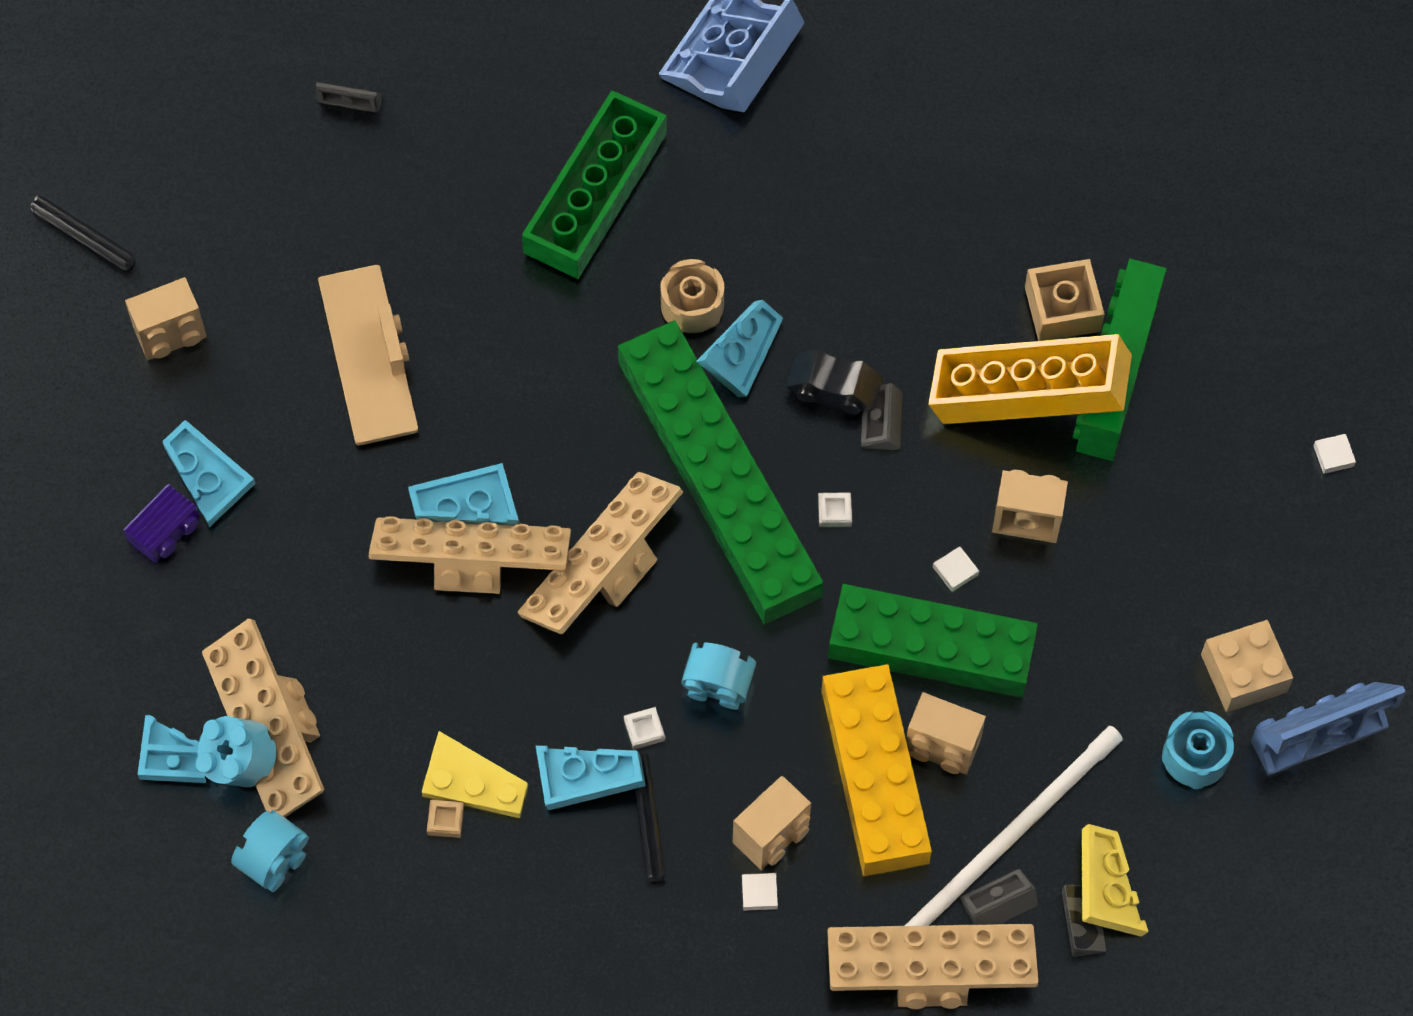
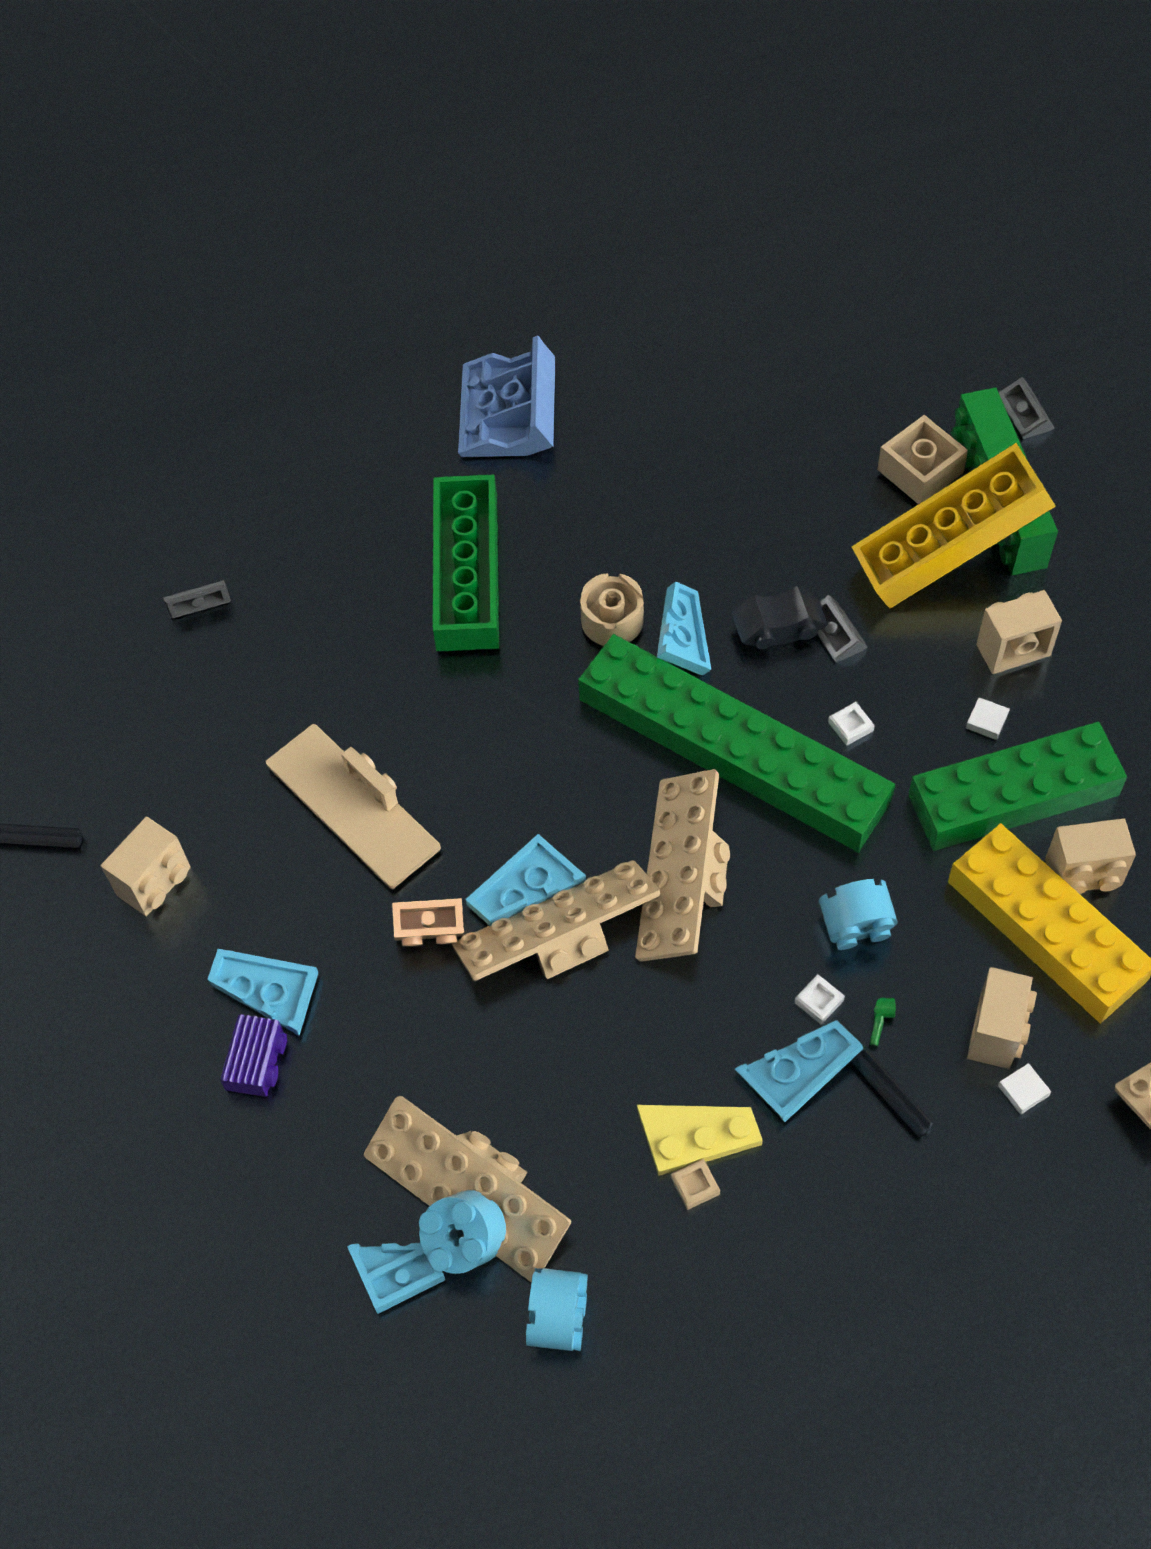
camera: 25 degrees left, 5 degrees down
none -> light nougat brick [392,898,464,946]
none -> green hand [869,998,896,1047]
none -> dark grey slope [999,377,1054,439]

